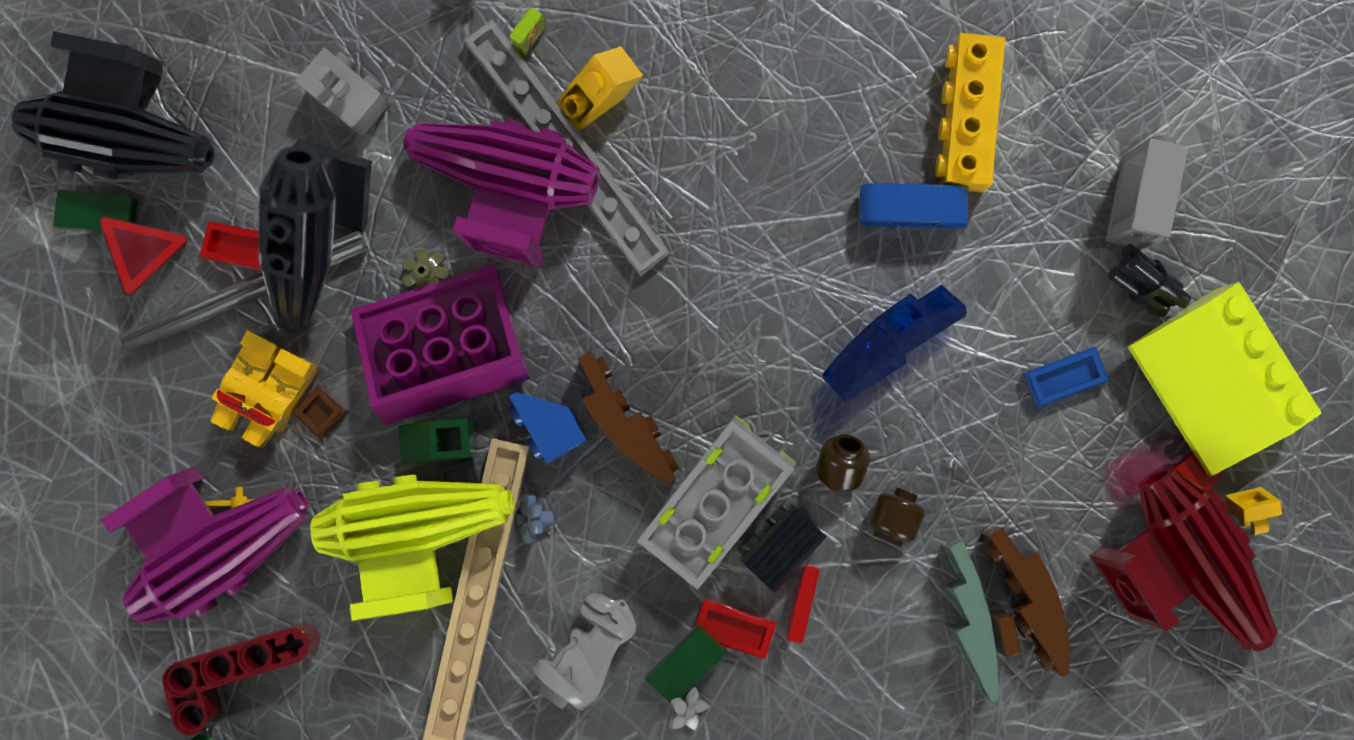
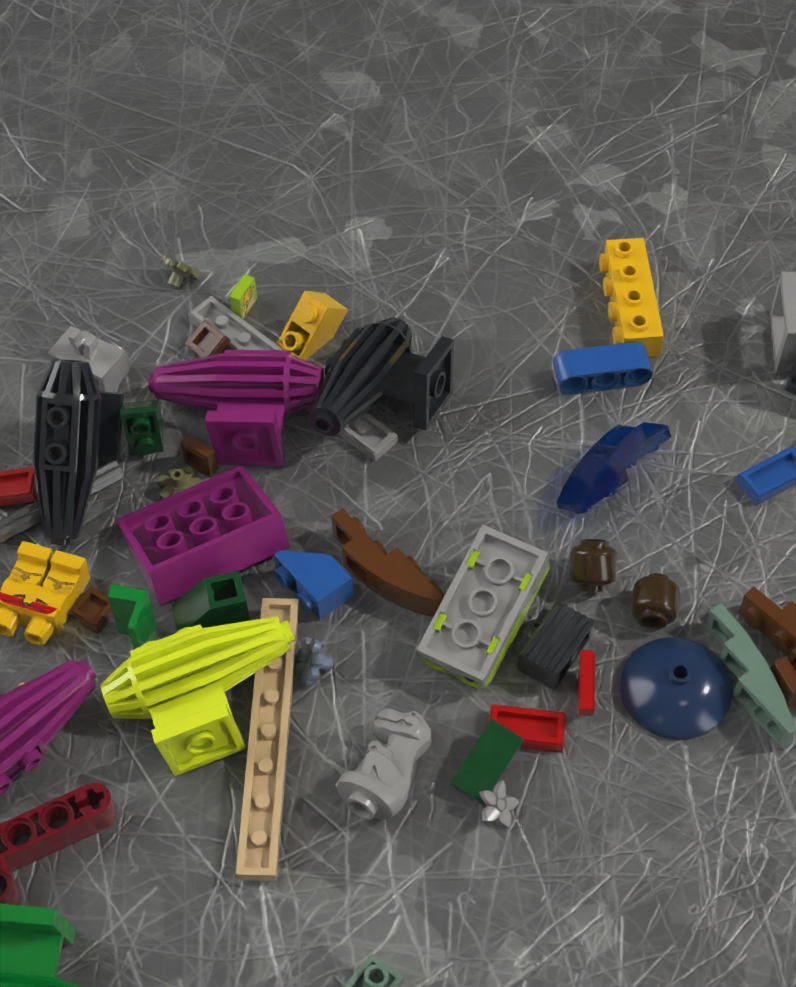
camera: 10 degrees left, 30 degrees down
none -> green panel [108,584,157,649]
none -> dark green slope [120,399,164,455]
none -> reddish brown tile [181,434,218,477]
none -> tile [185,319,231,358]
none -> black piece [310,317,454,436]
none -> dark blue dish [620,637,733,740]

